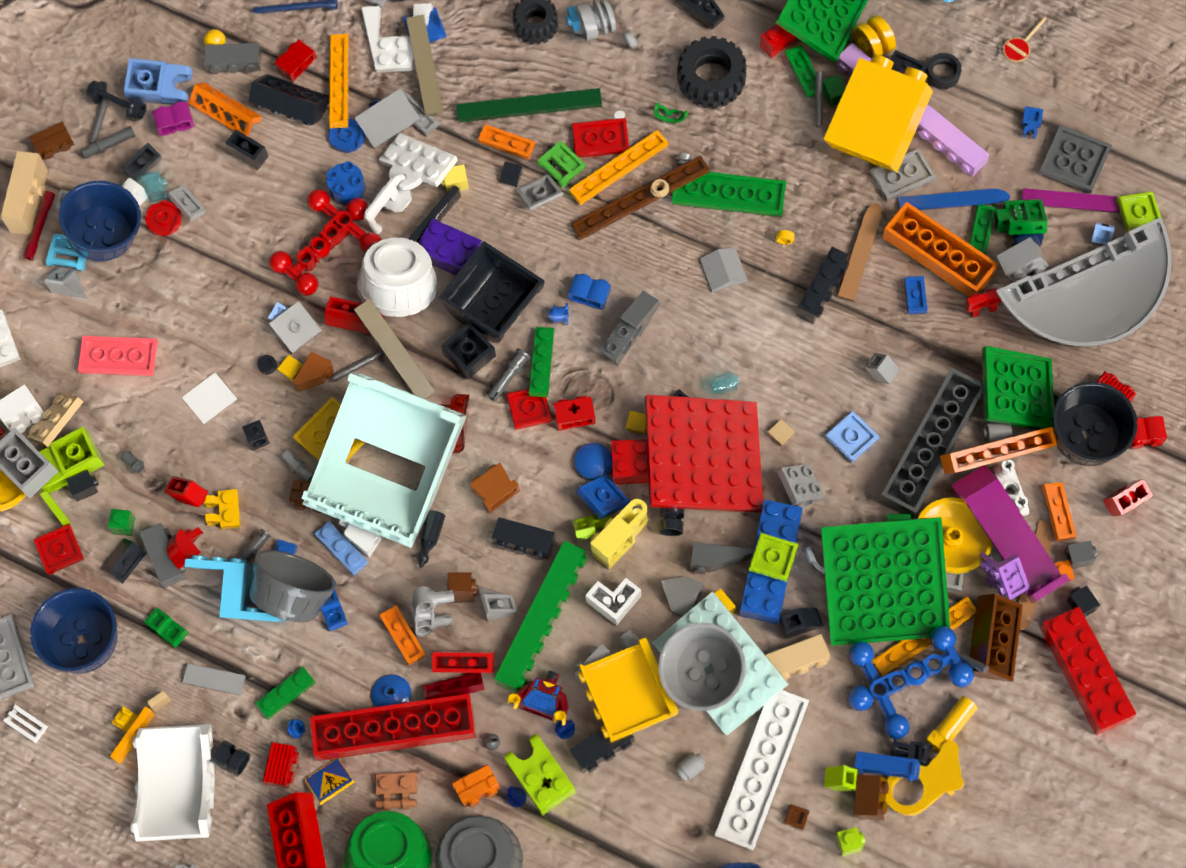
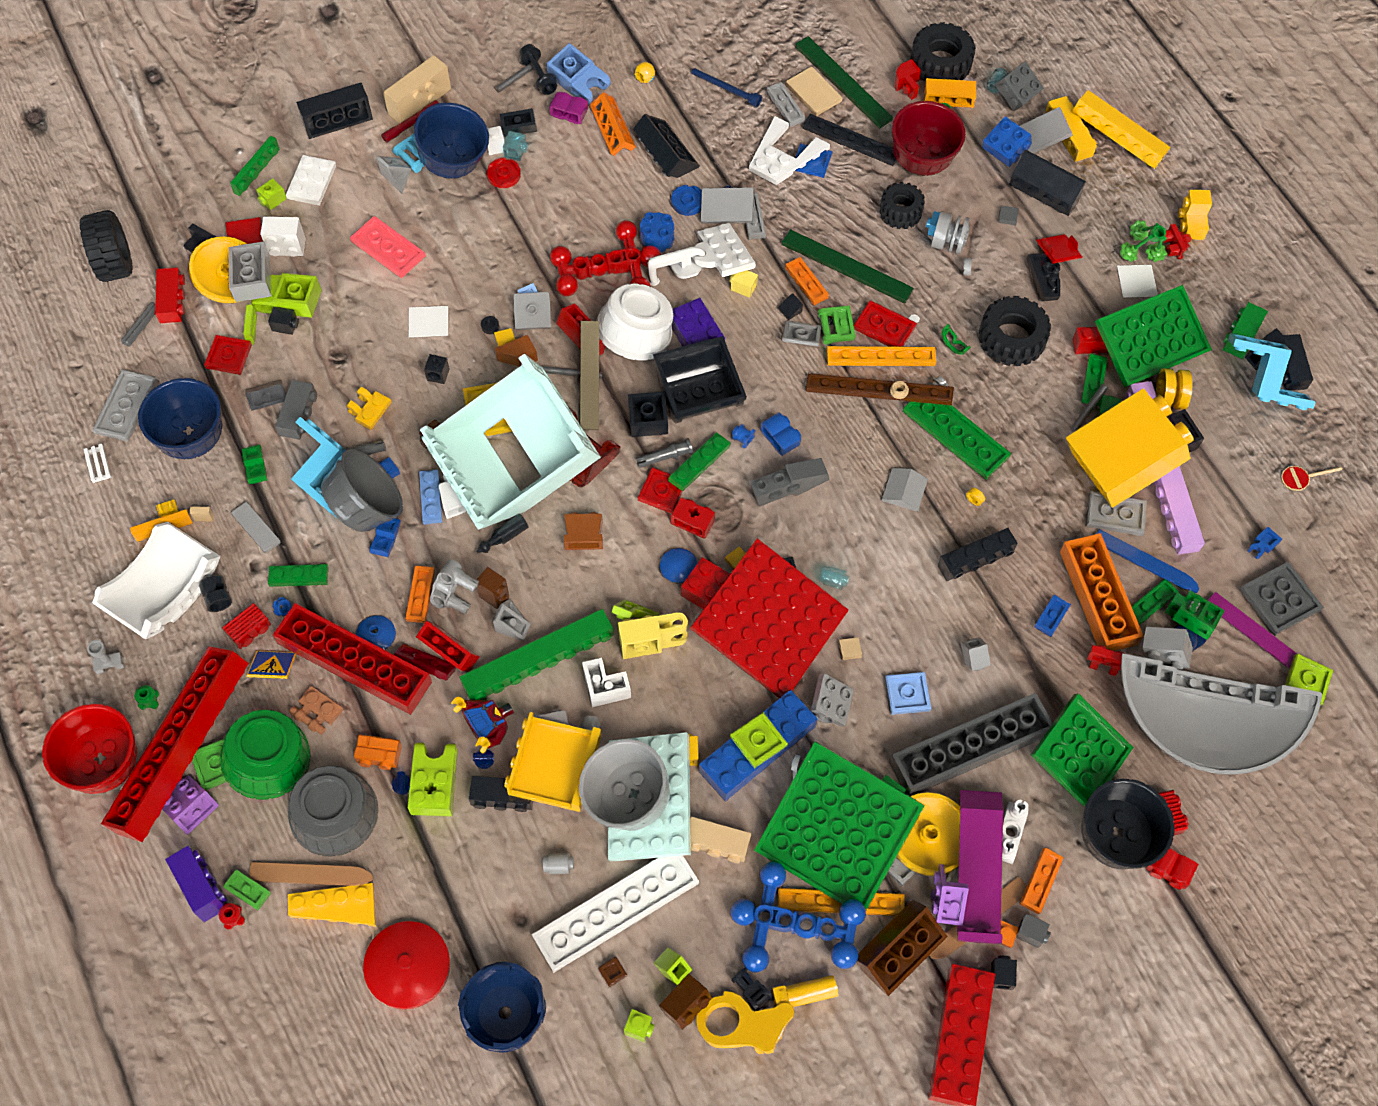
camera: 30 degrees right, 5 degrees down
tan plate [27,392,83,447] -> none
reddish brown brick [29,121,74,160] -> none
dark grey pin [81,126,136,159] -> none
green brick [108,509,136,536] -> none
dark grey pin [121,451,145,474] -> none
red brick [164,476,208,507] -> none
red brick [167,527,203,570] -> none
light grey plate [168,185,206,222] -> none
dark grey brick [204,43,262,74] -> none
black brick [225,129,269,170] -> none
red brick [275,39,317,82] -> none
light grey pin [281,450,314,482] -> none
light orange tile [329,34,349,128] -> none
dark tan tile [406,15,443,116] -> none
black tile [408,185,461,243] -> none
dark grey hinge [484,733,500,751] -> none
black brick [492,517,555,560] -> none
blue plate [576,474,630,520] -> none
black wheel [658,508,685,536] -> none
light grey slope [661,576,705,617] -> none
dark grey slope [691,542,752,574] -> none
black slope [779,608,824,639] -> none
medium nougat piece [838,203,882,301] -> none
blue container [855,751,921,782] -> none
black tyre [926,53,962,89] -> none
flat silver bar [939,650,989,673] -> none
orange brick [940,427,1057,475] -> none
light grey brick [982,423,1012,443] -> none
light blue plate [1091,222,1115,245] -> none
red brick [1103,479,1153,517] -> none

